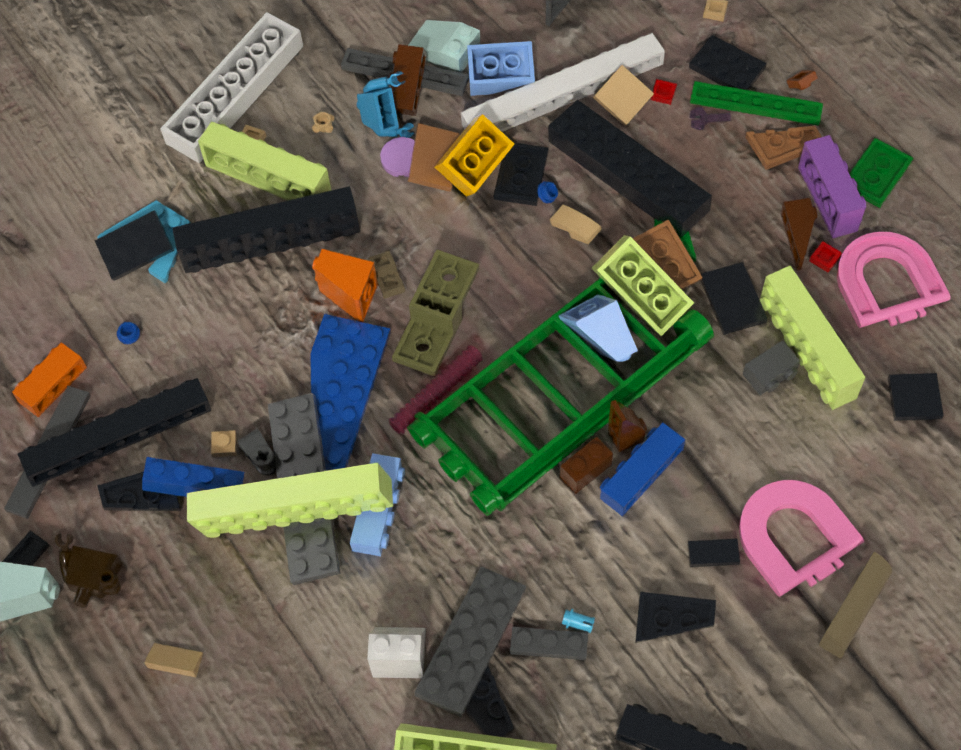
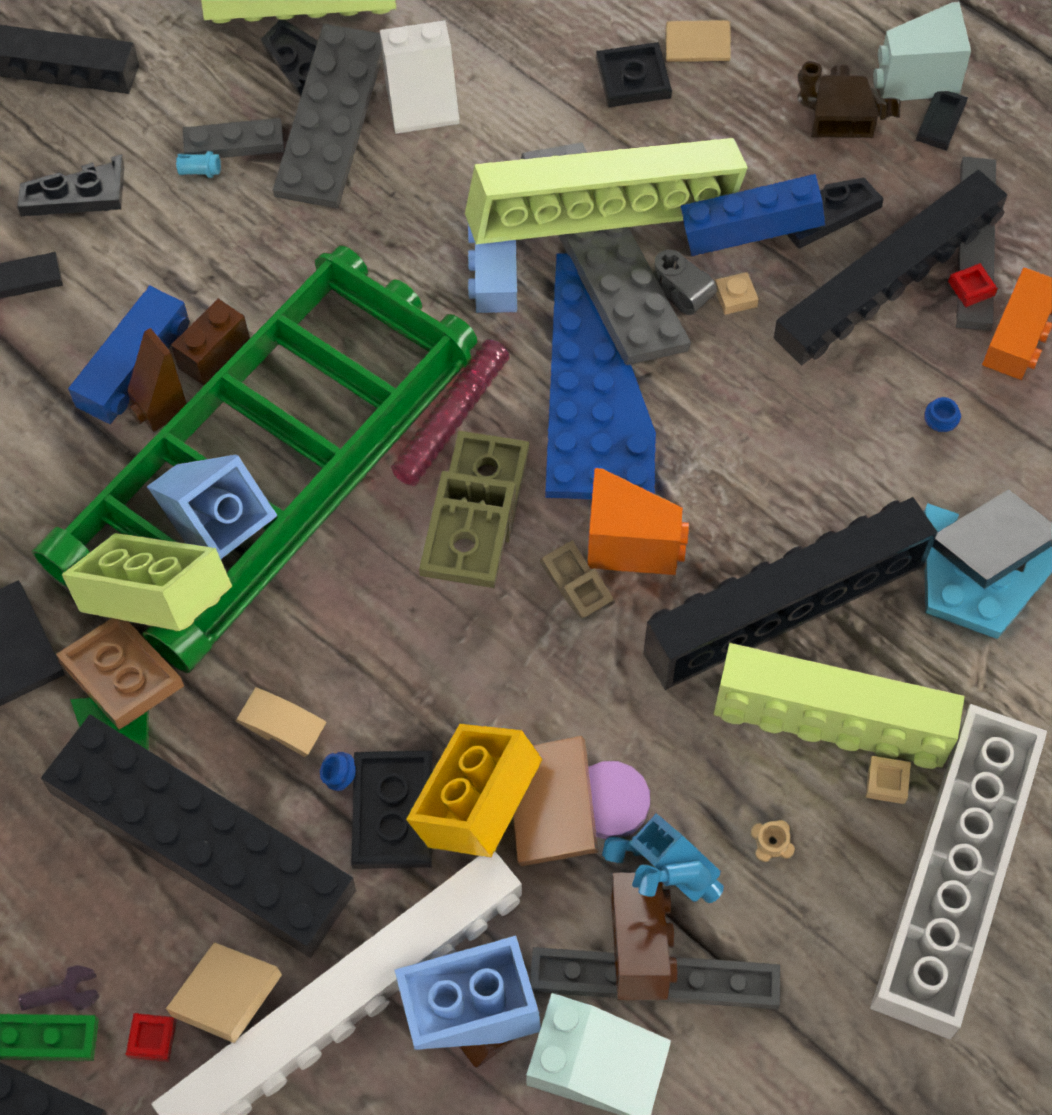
camera: 165 degrees right, 0 degrees up
none -> black tile [596,42,672,108]
none -> red tile [948,263,998,307]

